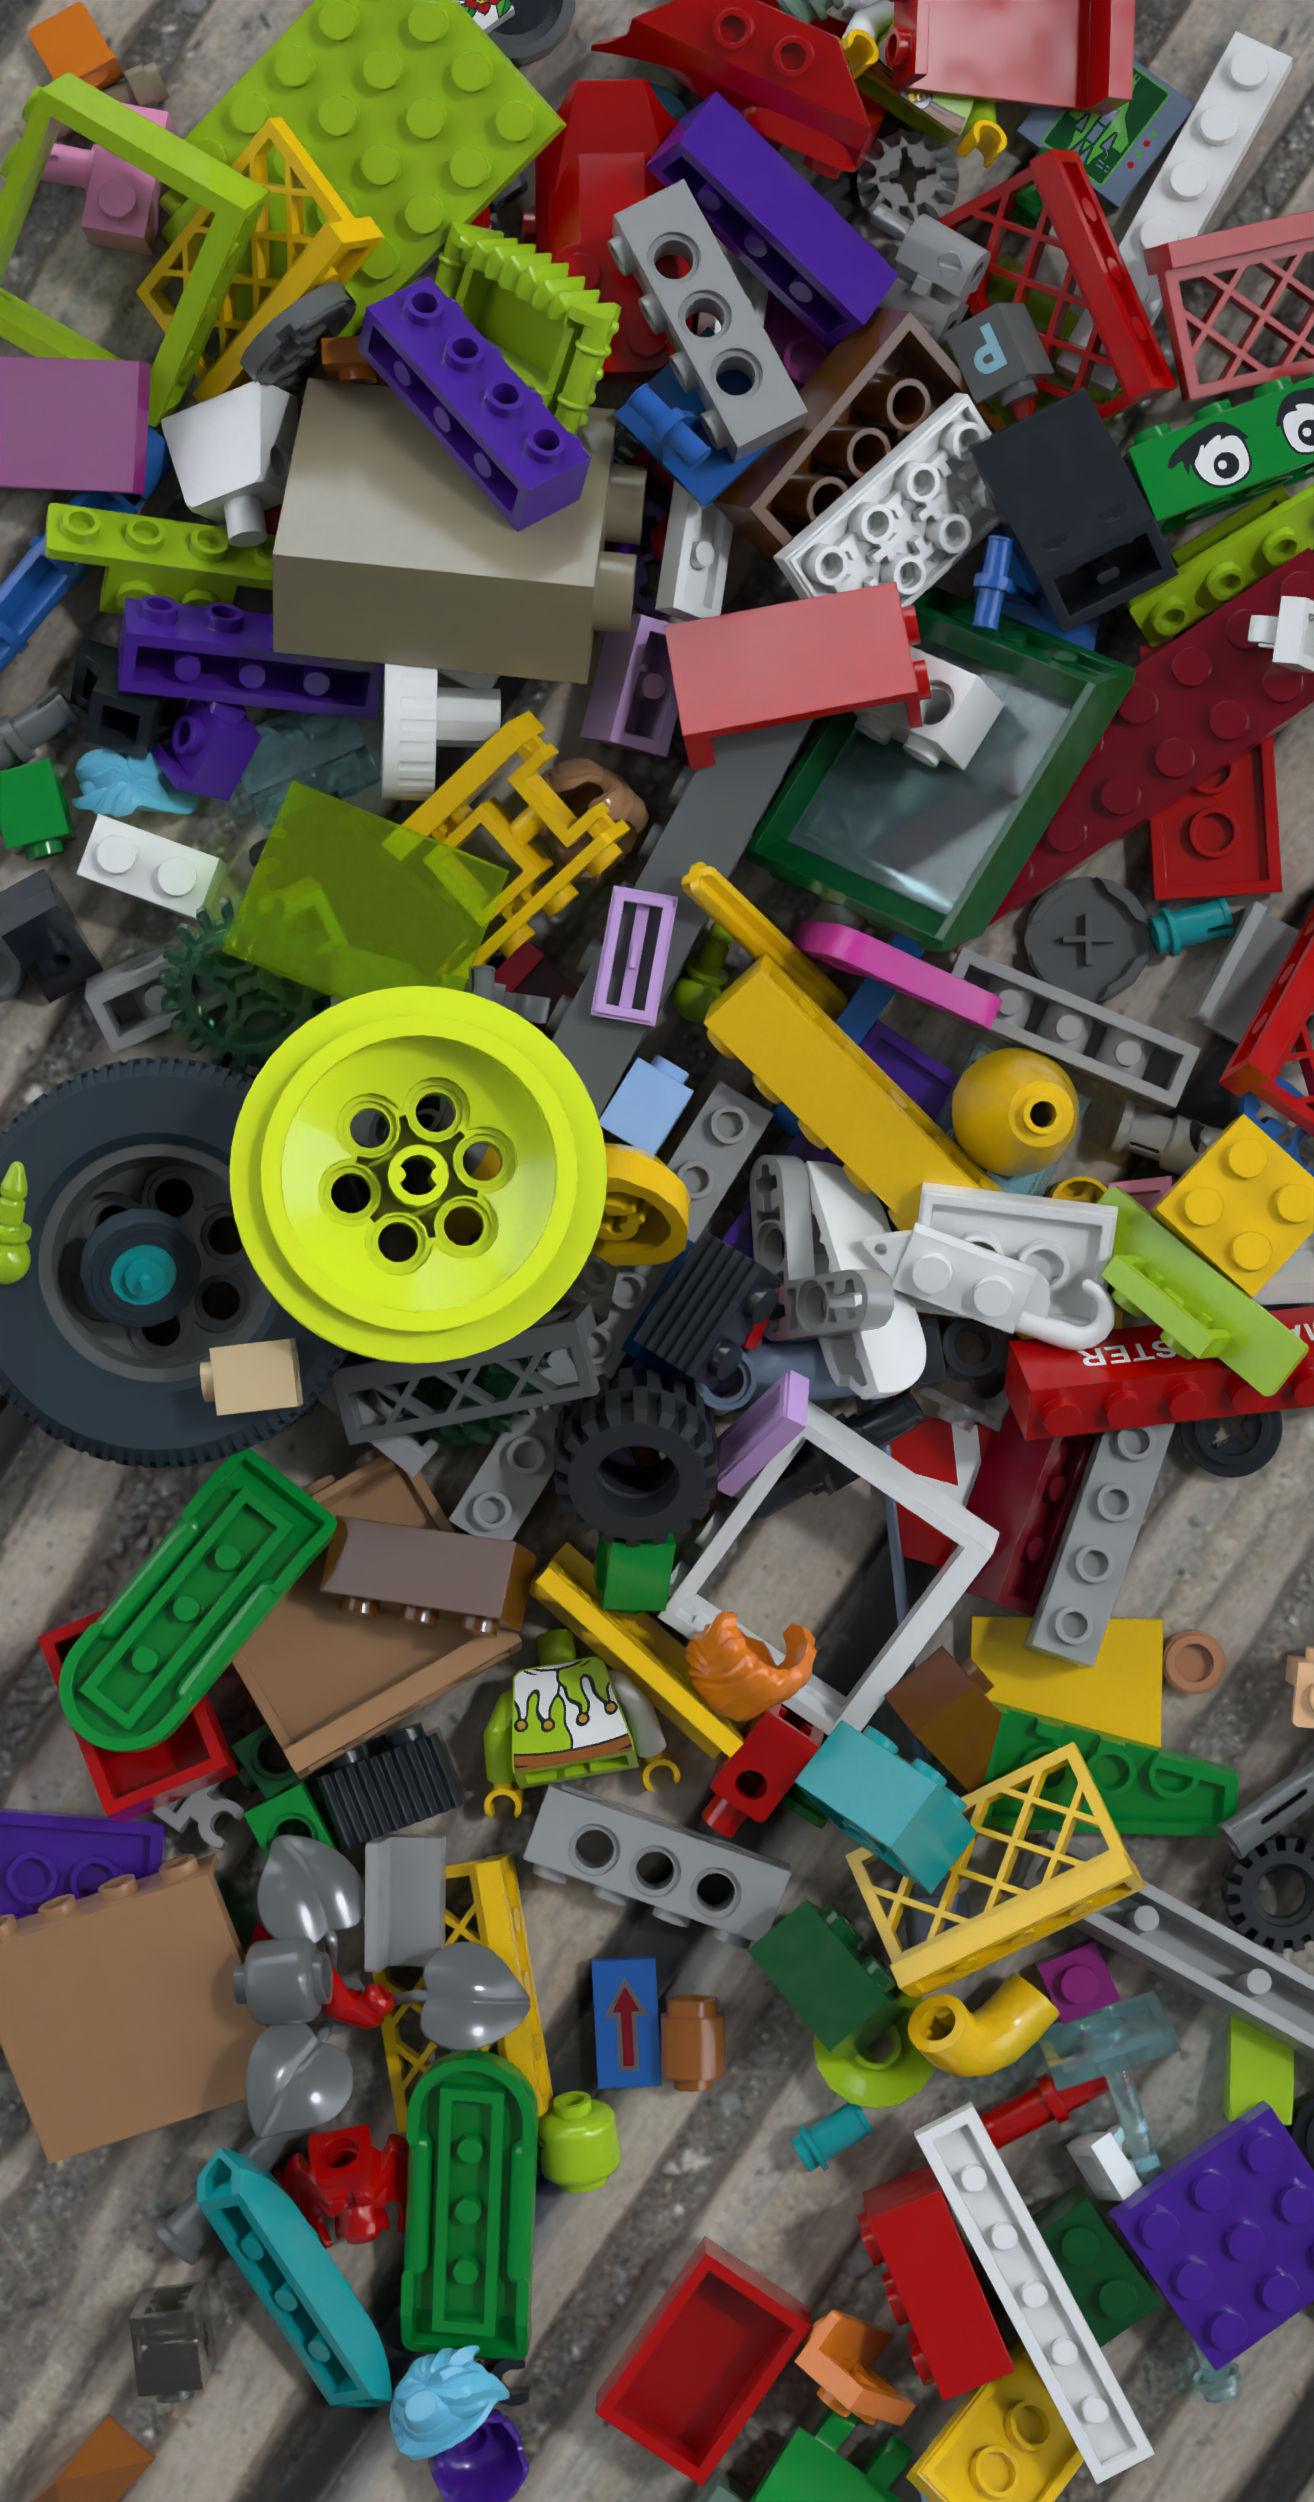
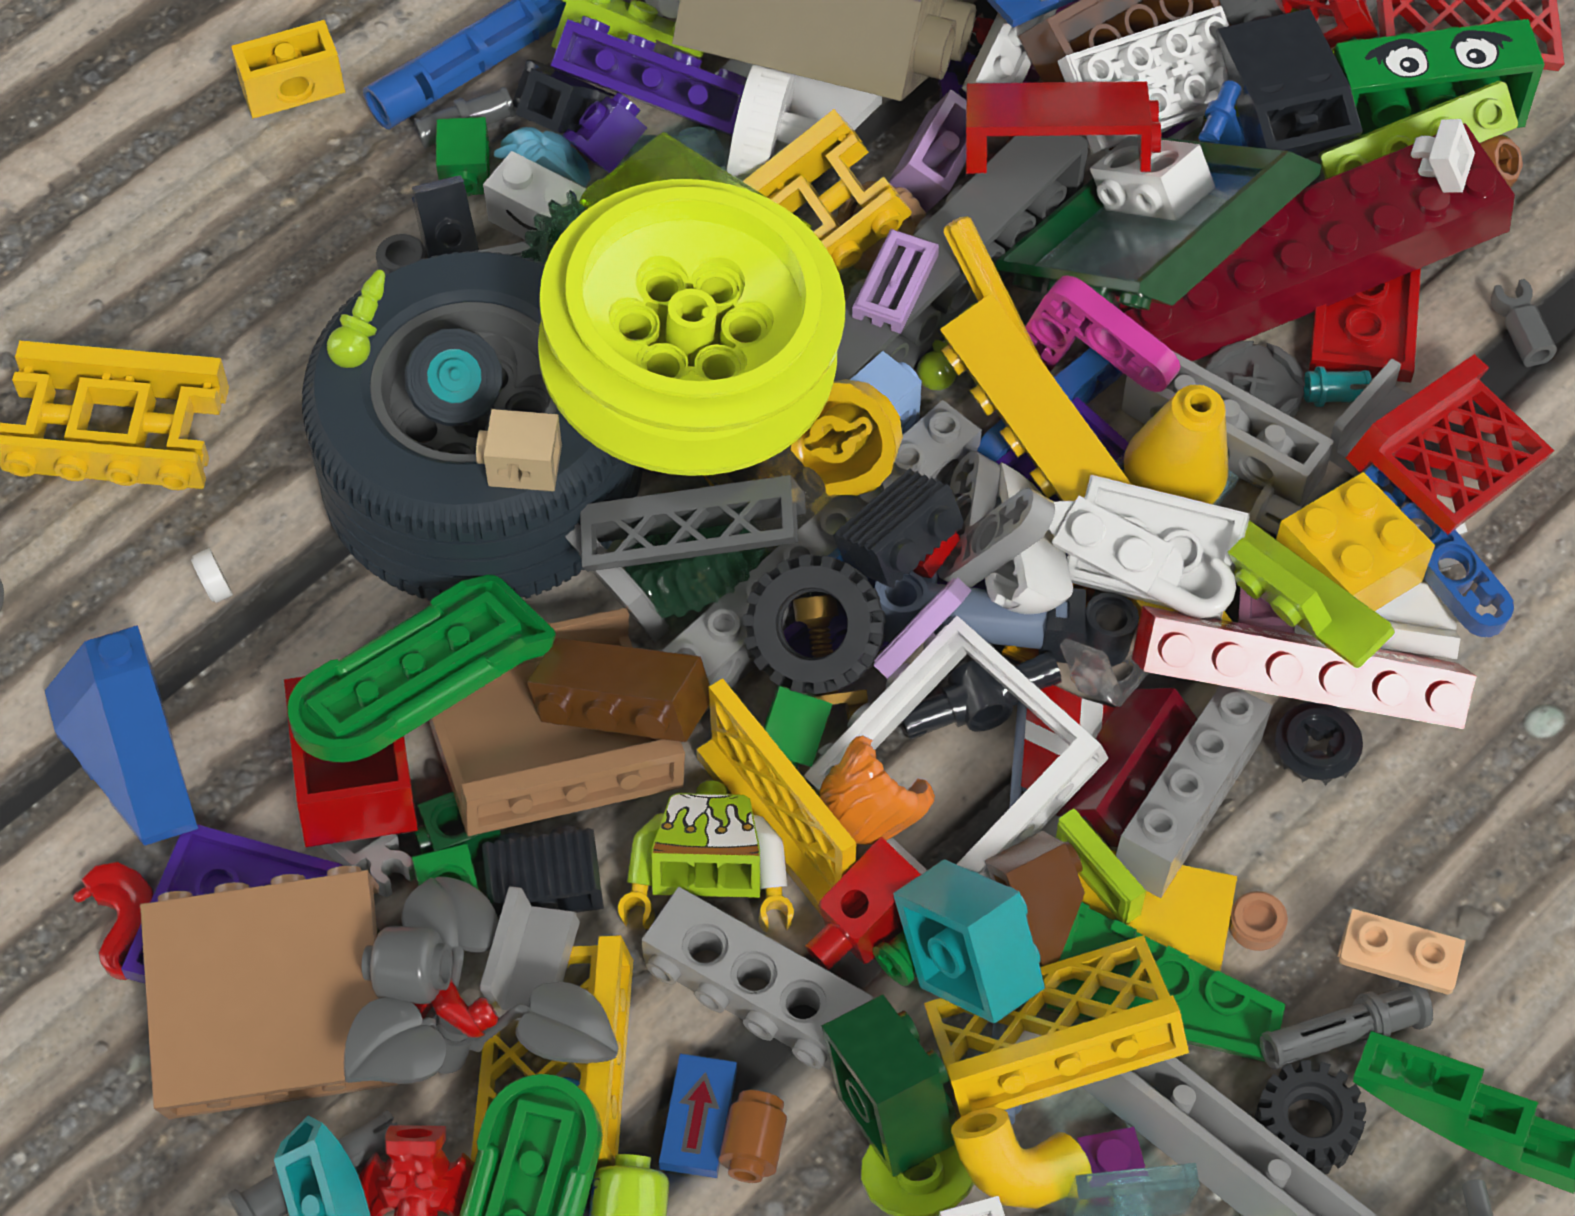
camera: 10 degrees right, 30 degrees down
none -> lime tile [1056,808,1146,924]

